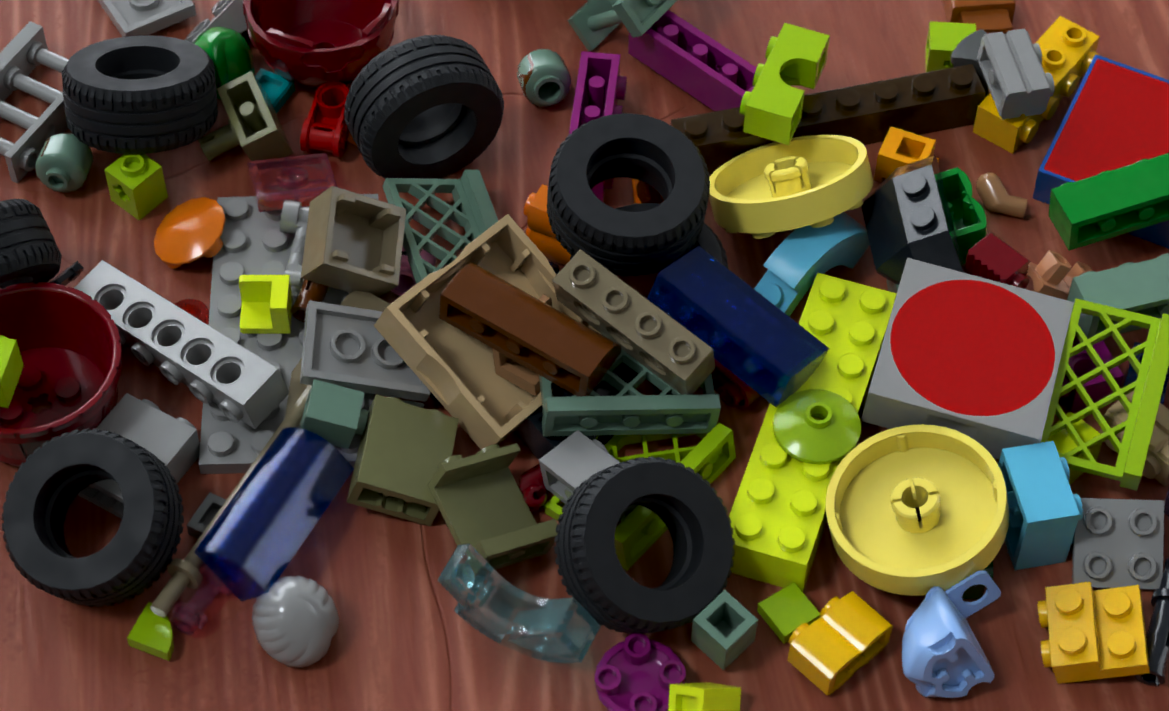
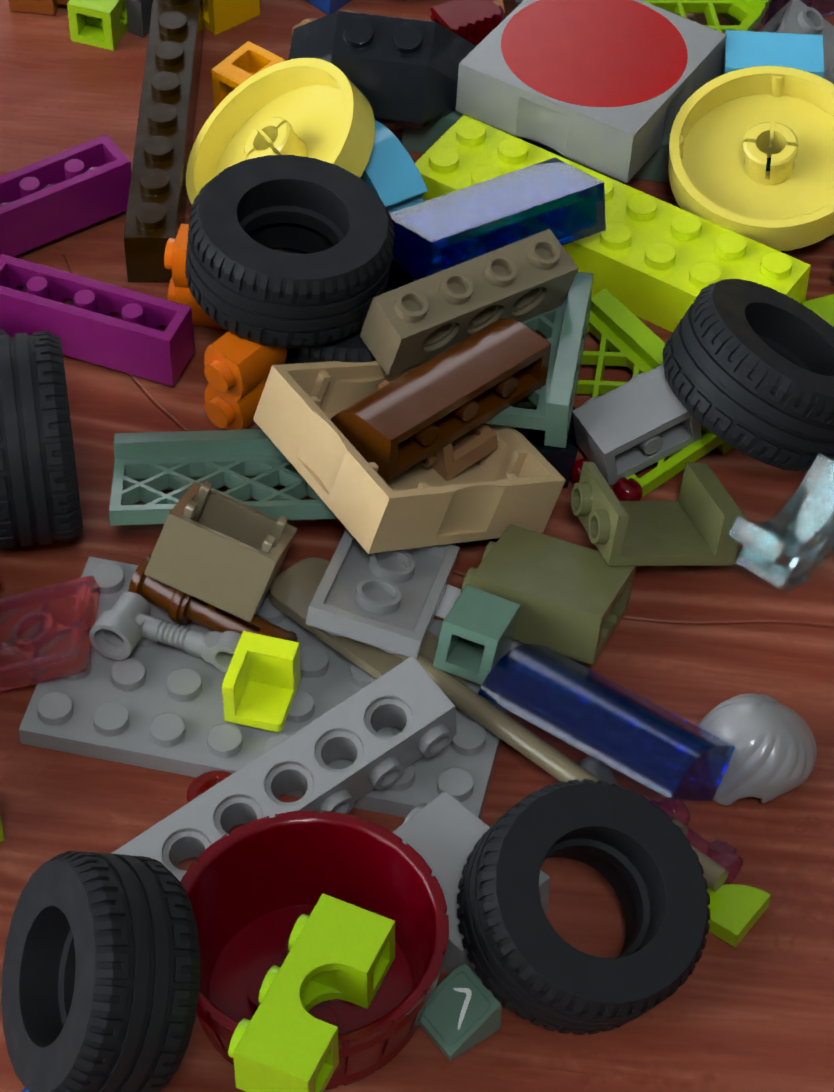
camera: 75 degrees left, 5 degrees down
orange dish [154,197,226,269] -> none
lime arch [739,23,830,145] -> none
lime dish [773,389,861,464] -> none

